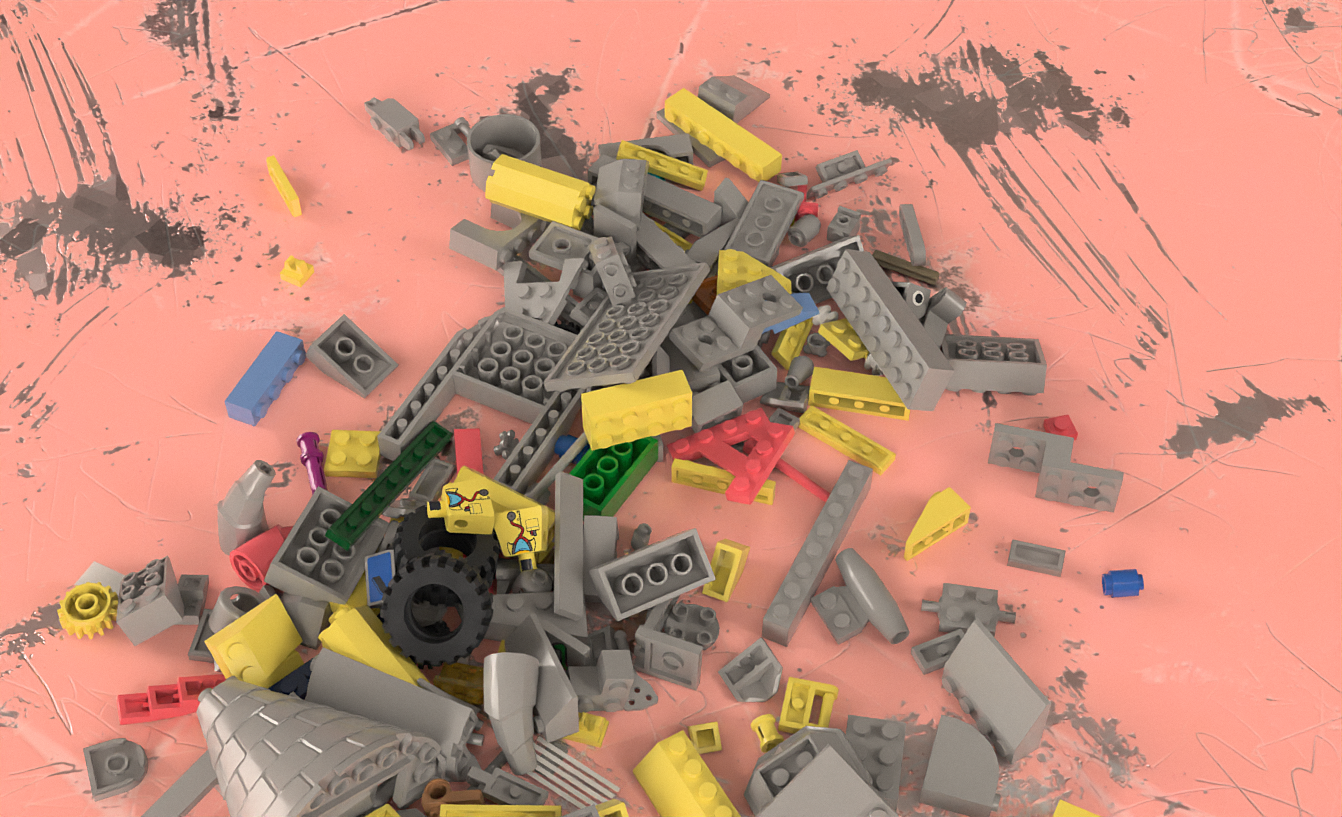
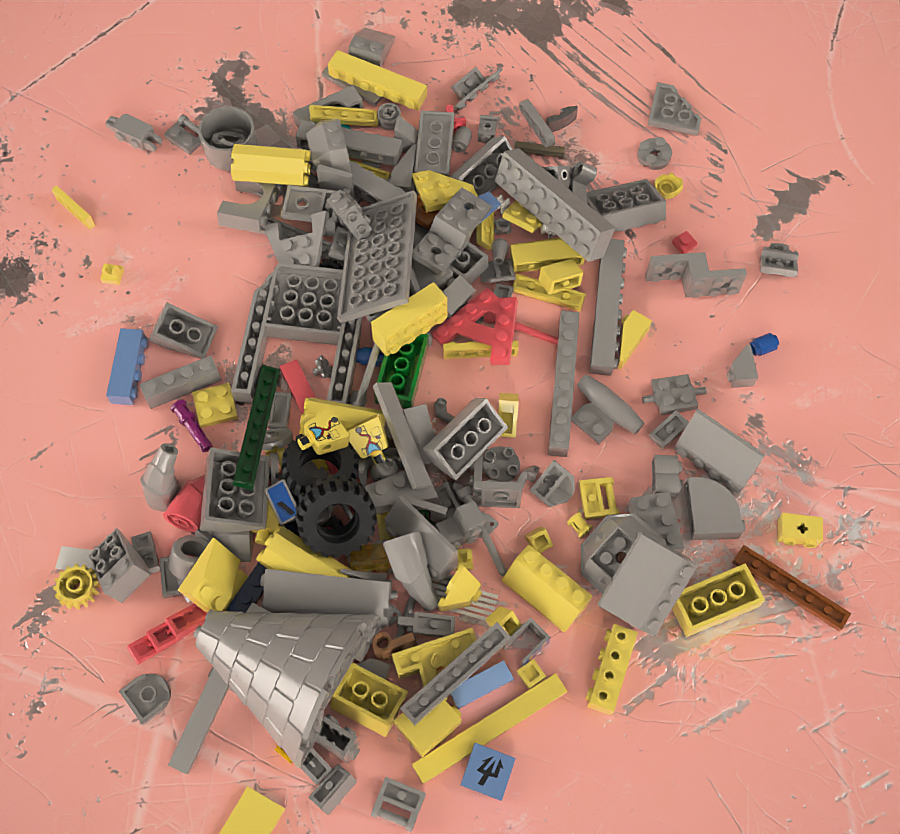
camera: 20 degrees left, 15 degrees up
light grey tile [777,171,808,187] -> none
light grey tile [1007,539,1066,577] -> none
none -> light grey brick [139,355,222,409]
none -> light grey wheel [377,103,401,131]
none -> light yellow slope [438,565,482,612]
none -> light grey piece [456,486,507,576]
none -> light grey slope [516,465,540,491]
none -> light yellow brick [538,259,584,295]
none -> flat silver slope [546,105,578,132]
none -> light grey brick [589,239,627,376]
none -> light grey plate [637,137,672,170]
none -> light grey plate [648,82,702,136]
none -> light grey brick [652,455,683,497]
none -> light yellow hair [654,172,683,199]
none -> light grey slope [727,345,758,388]
none -> light grey slope [759,243,799,277]

